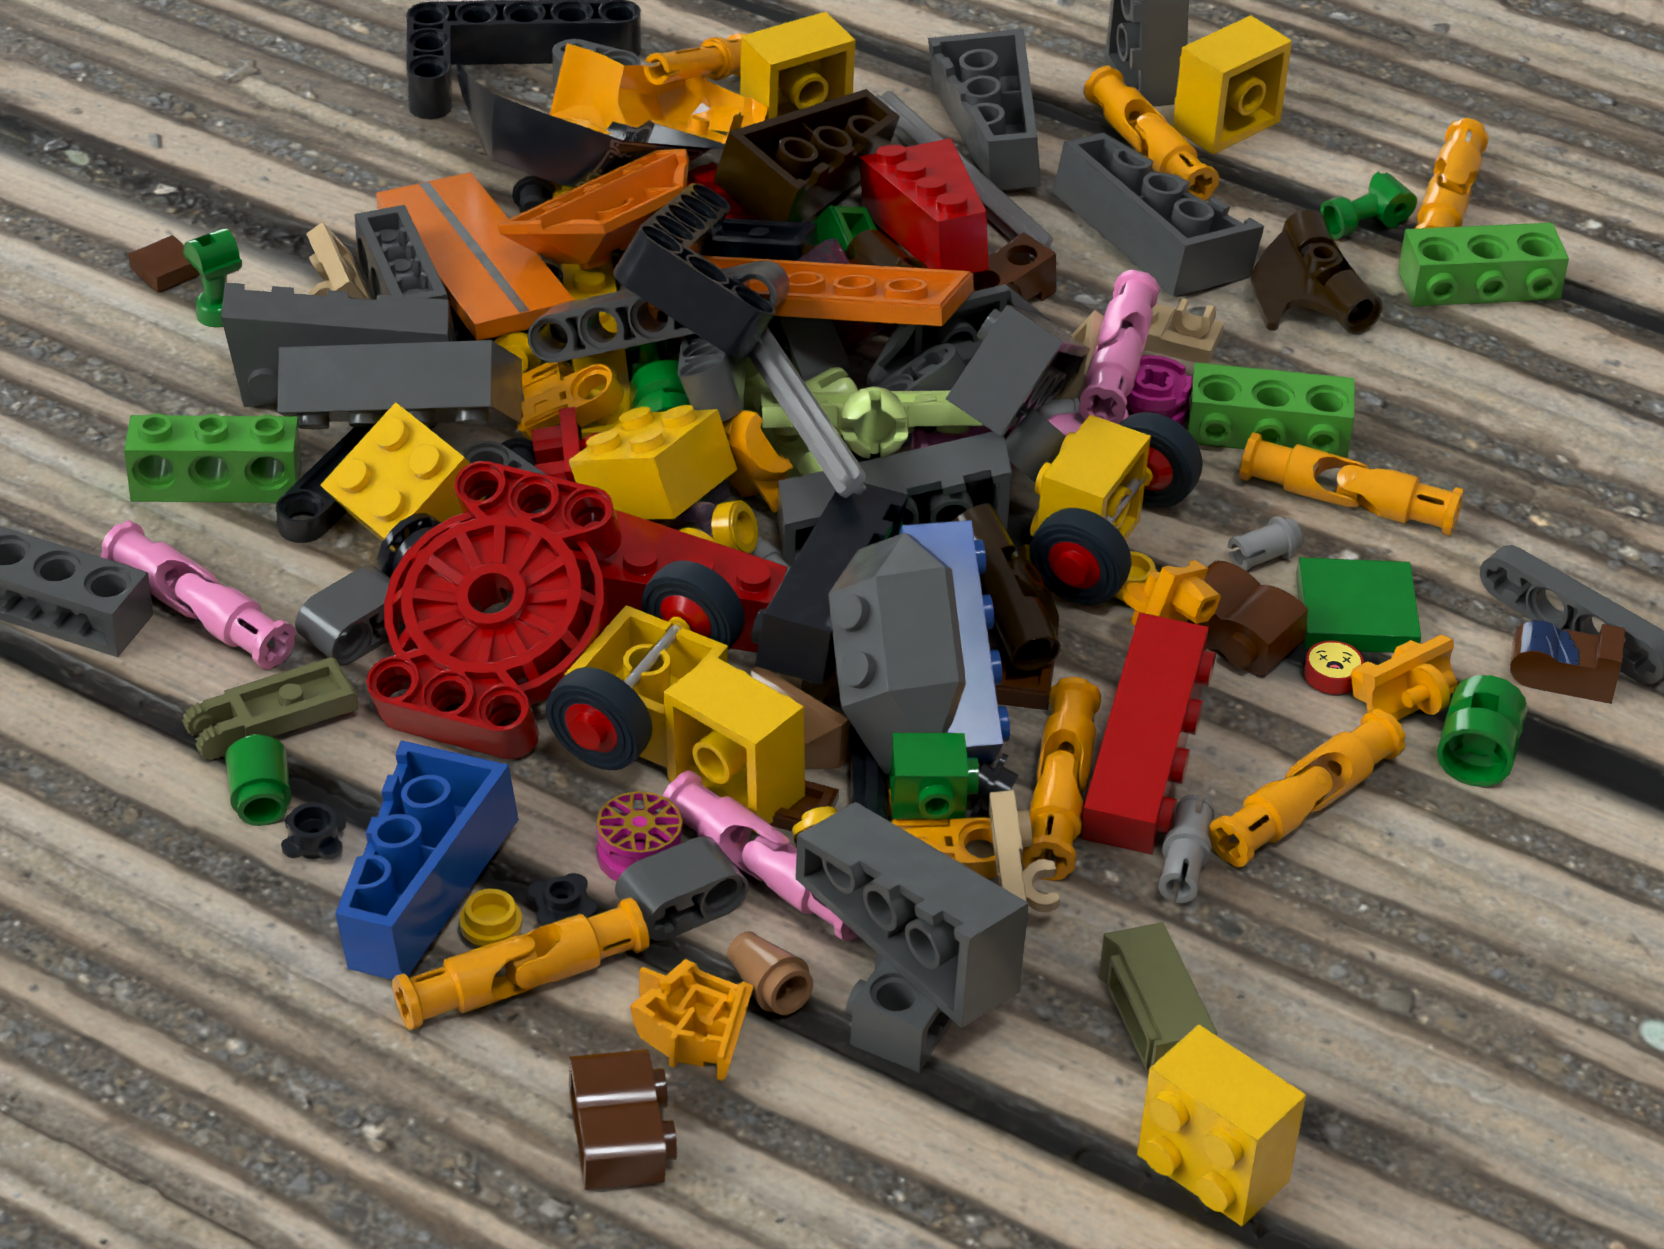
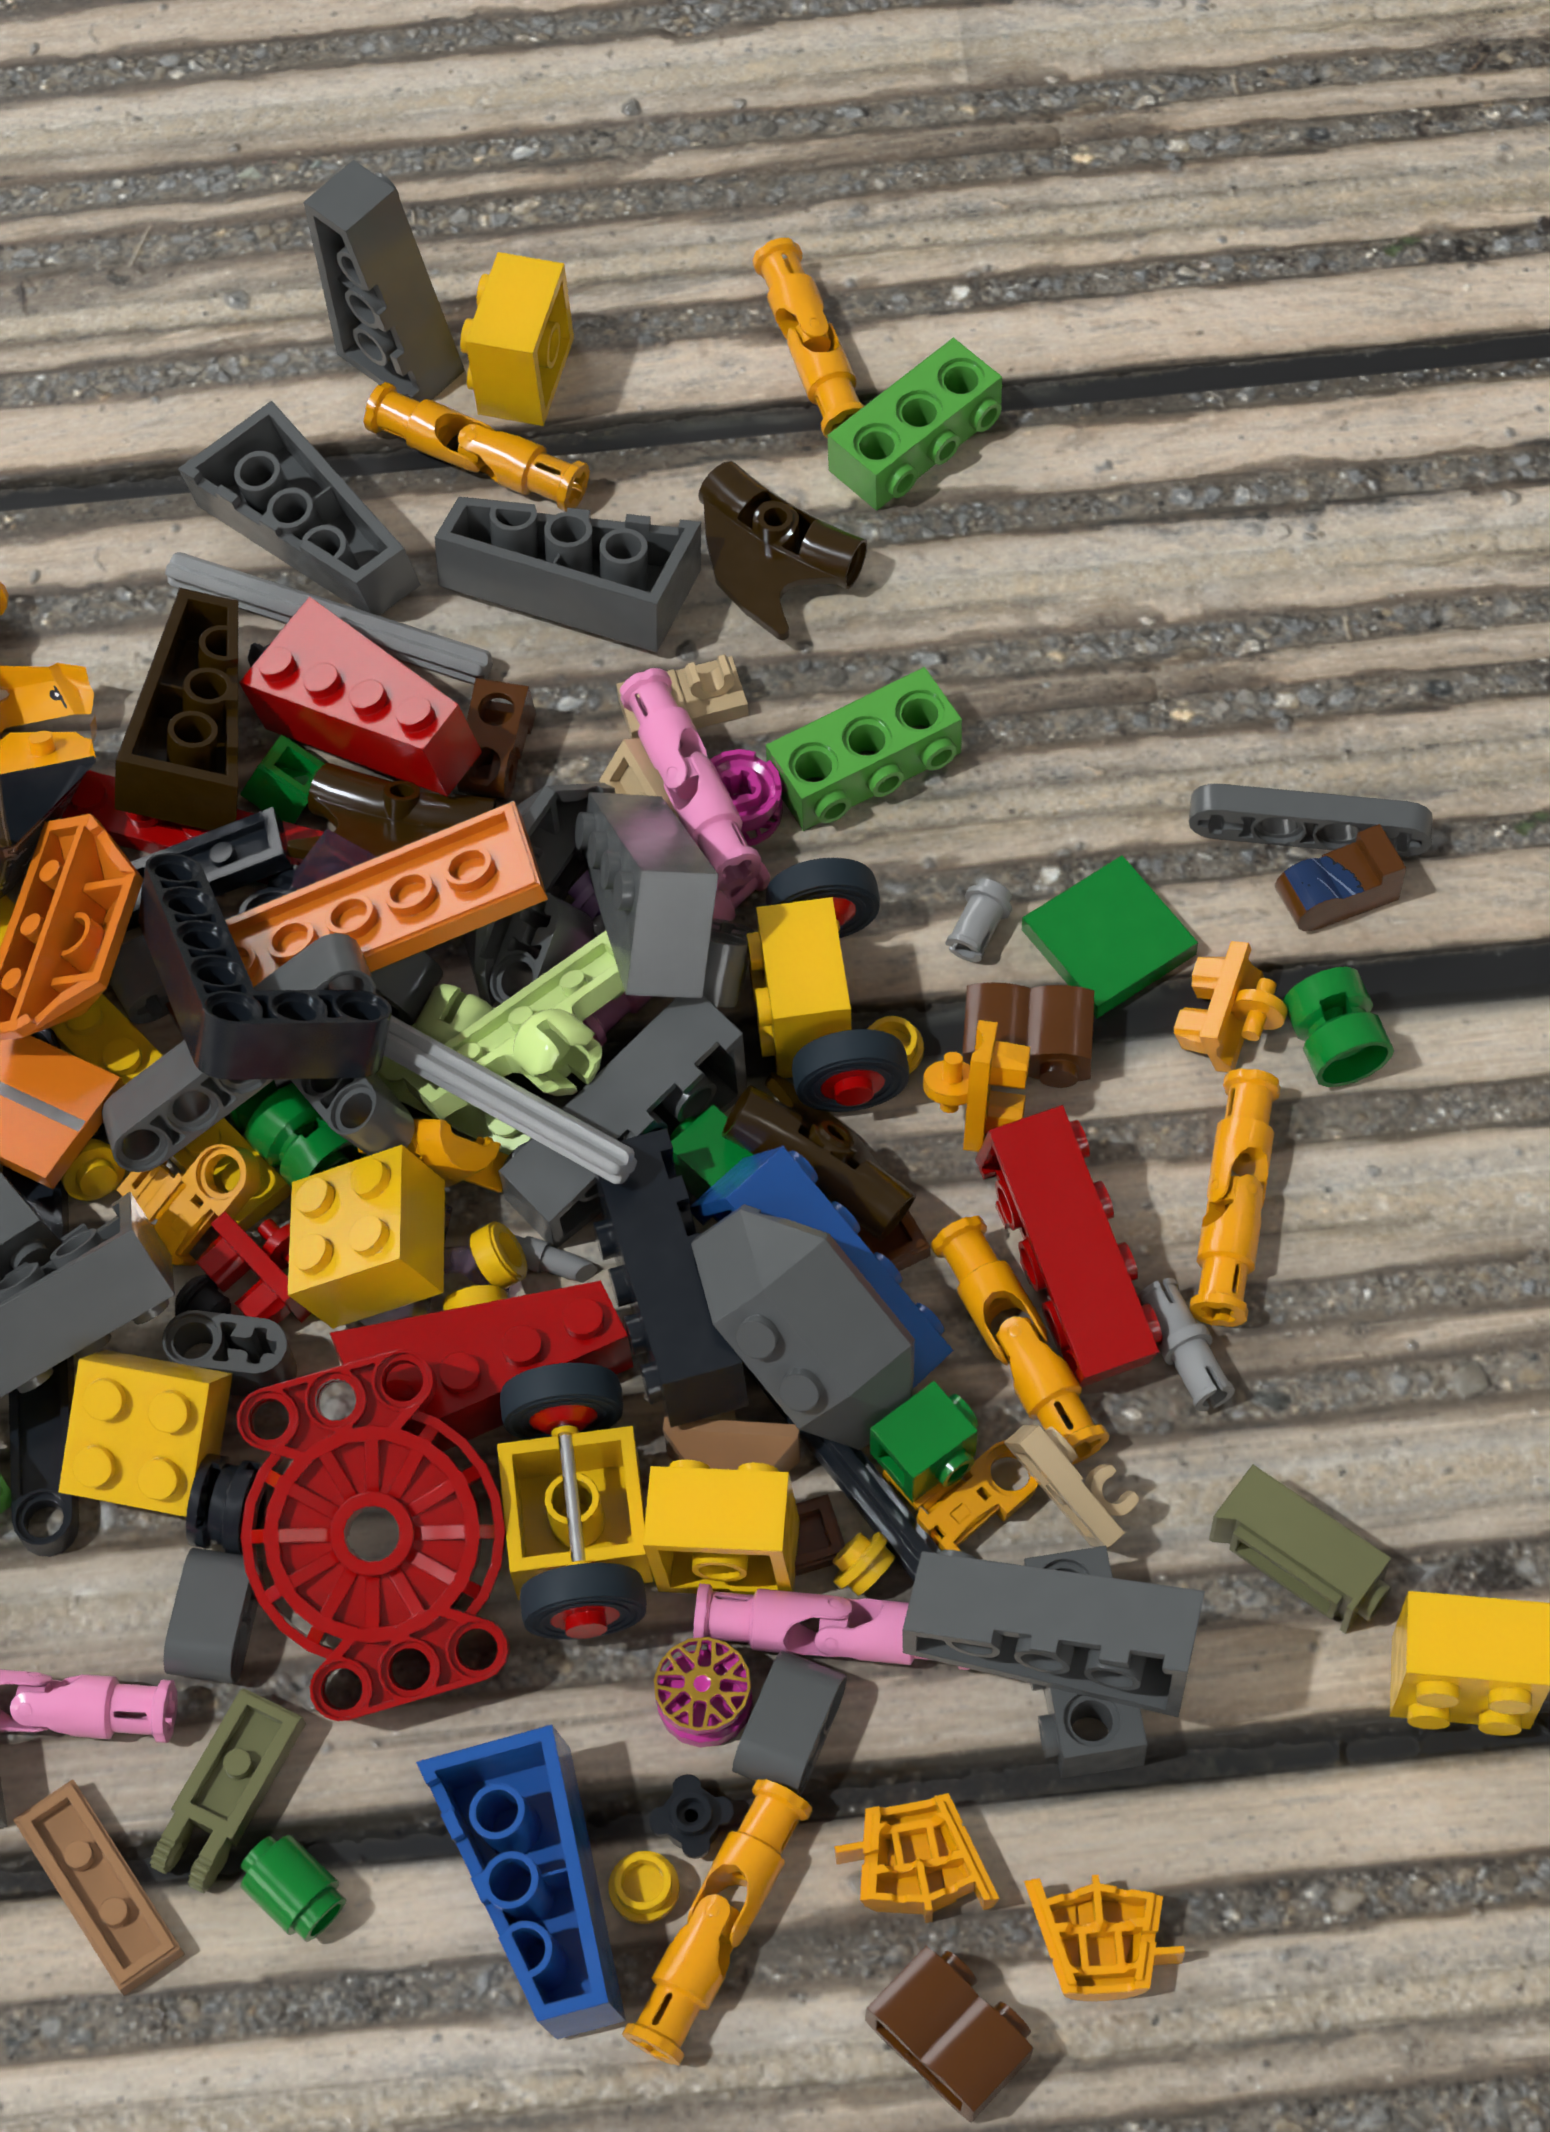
camera: 30 degrees left, 20 degrees up
black plate [281,802,346,859] -> none
medium nougat cone [727,931,813,1015] -> none
yellow brick [740,11,856,121] -> none
black plate [967,753,1019,818] -> none
light orange piece [1239,432,1465,536] -> none
tile [1304,641,1364,695] -> none
green leg [1320,171,1417,239] -> none
none -> medium nougat tile [13,1779,185,1996]
none -> light orange piece [1024,1875,1185,2002]

